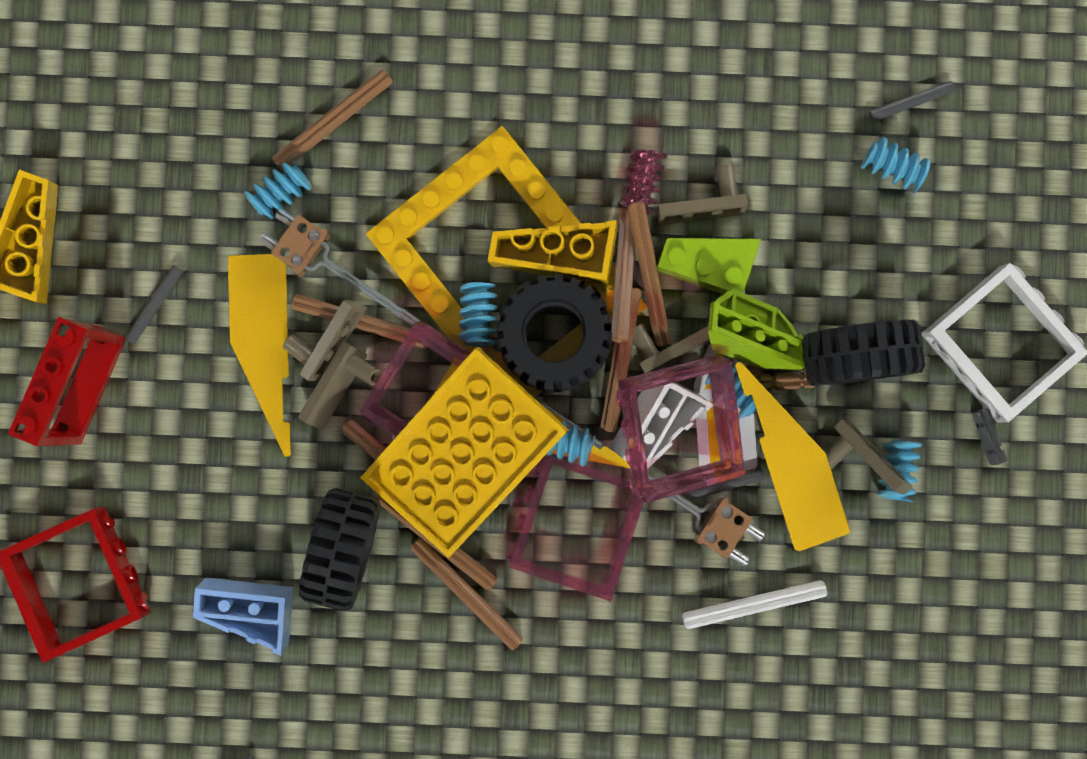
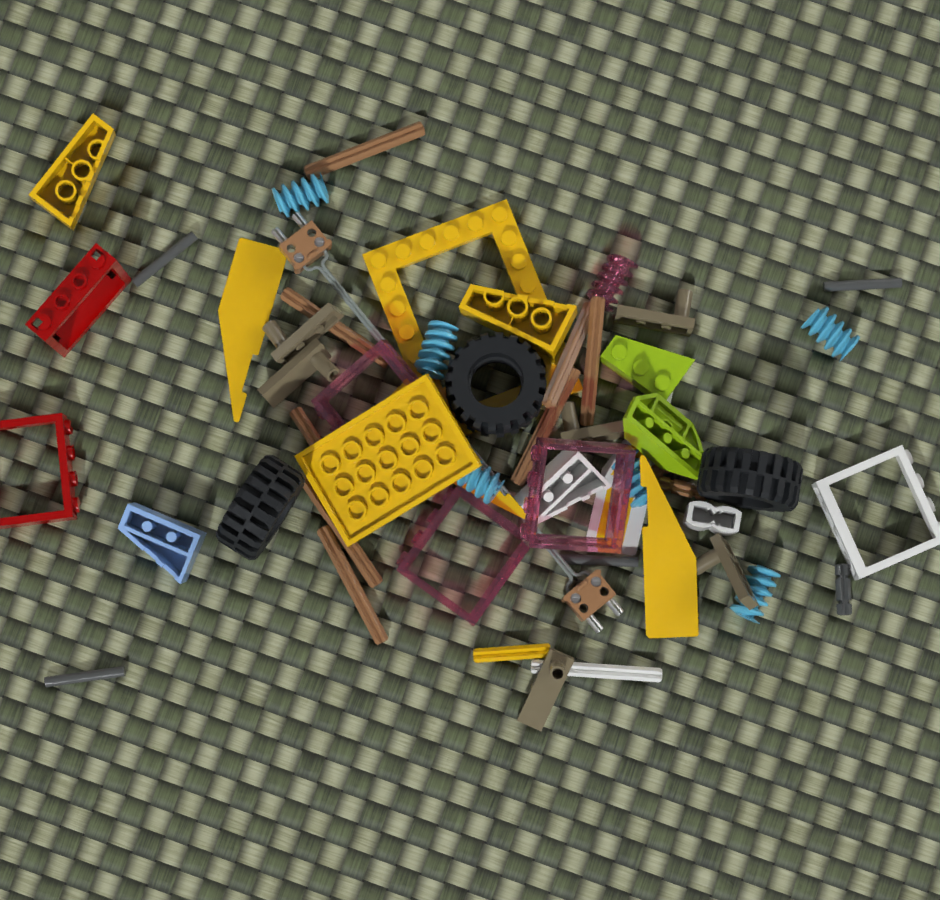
camera: 15 degrees right, 5 degrees down
none -> yellow axle [473,643,551,663]
none -> dark tan piece [517,647,574,731]
none -> white brick [683,501,742,536]

